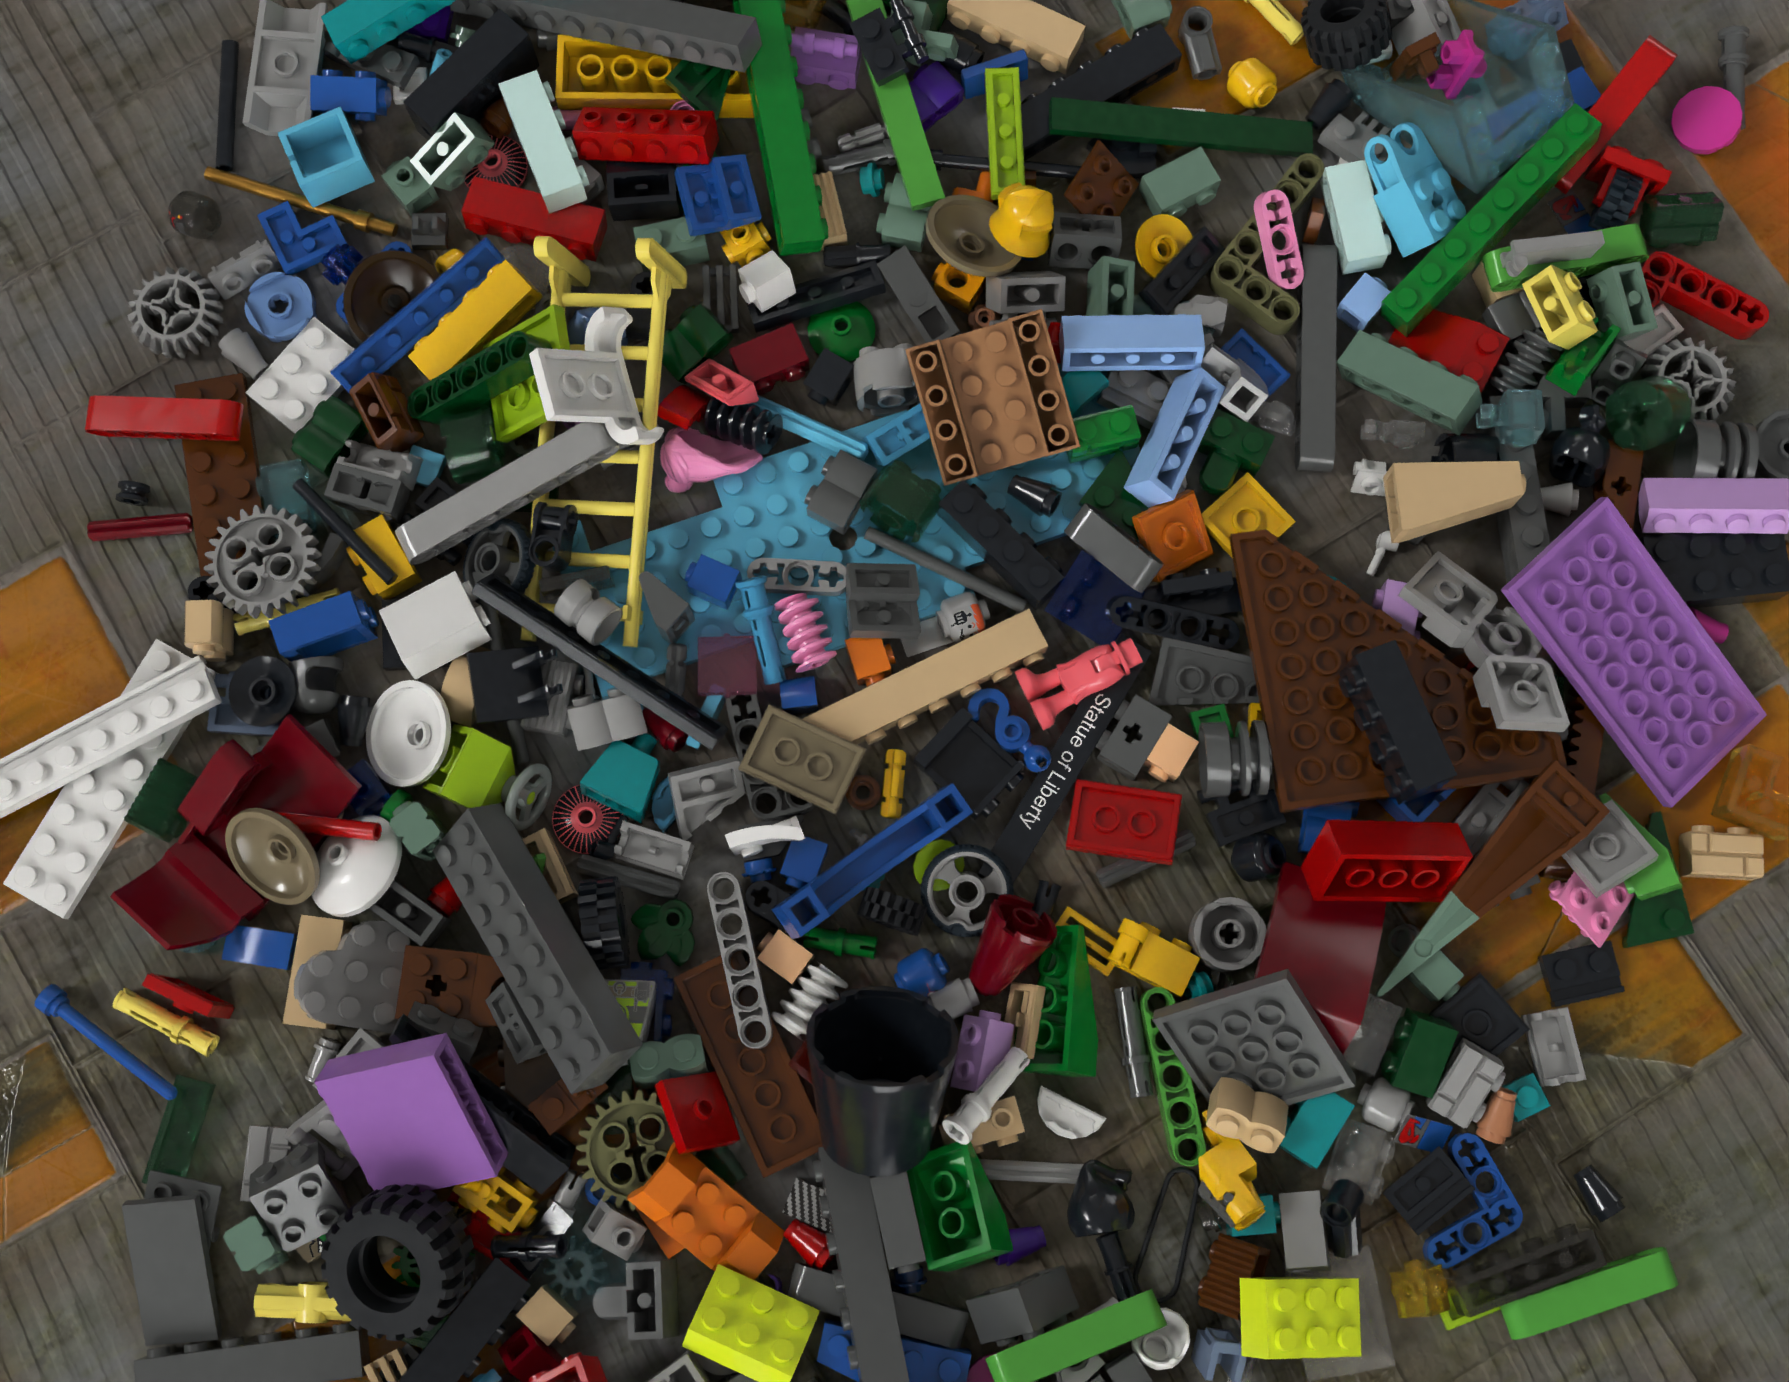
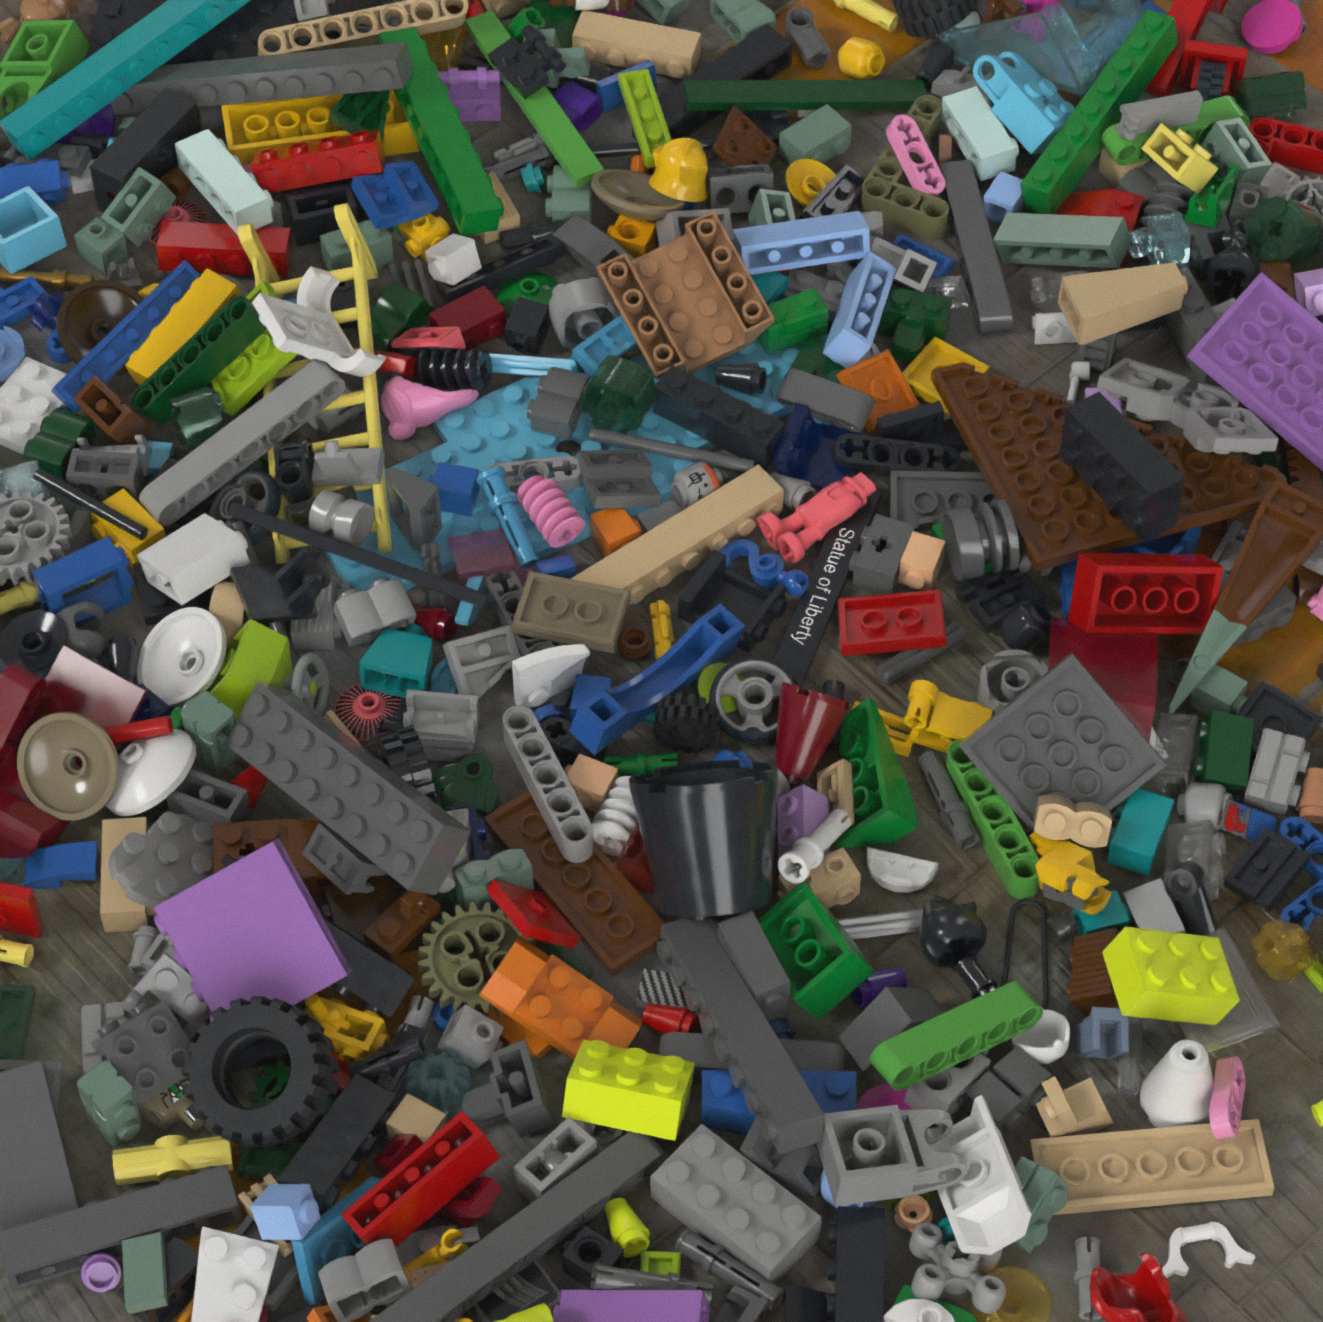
camera: 10 degrees left, 25 degrees down
none -> light grey piece [311,440,385,487]
none -> light grey cone [770,472,816,512]

